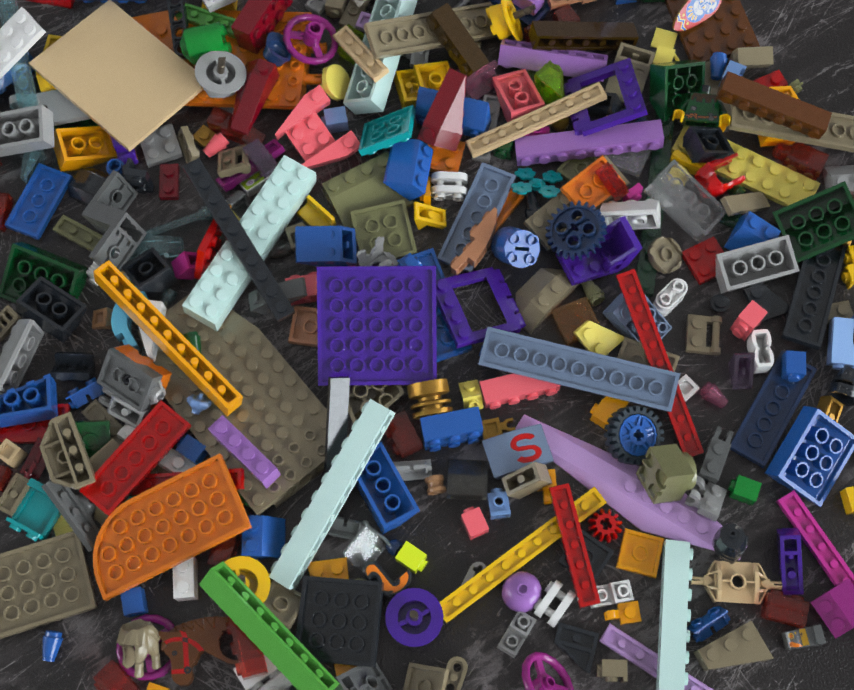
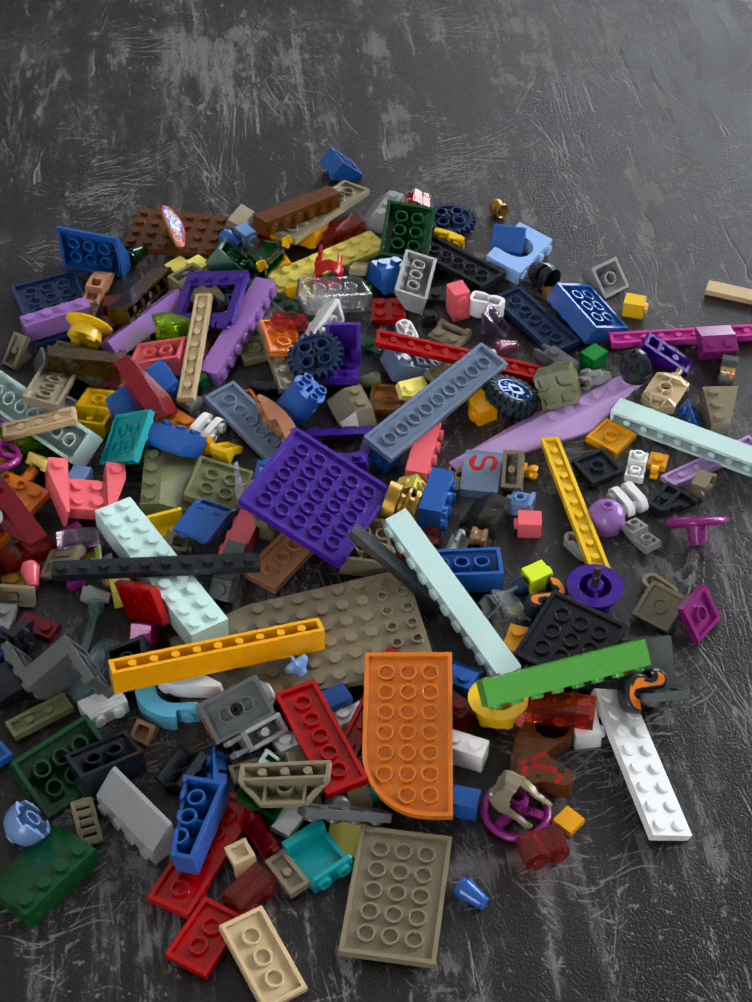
camera: 65 degrees left, 25 degrees down
medium lavender brick [208,415,281,489] -> none
teal plant [511,167,563,198] -> none
red plate [549,483,601,608] -> none
red gear [588,508,622,543] -> none
dark tan tile [647,236,682,274] -> none
black slope [683,126,734,163] -> none
clear red brick [760,590,810,628] -> none
blue brick [781,350,806,382] -> none

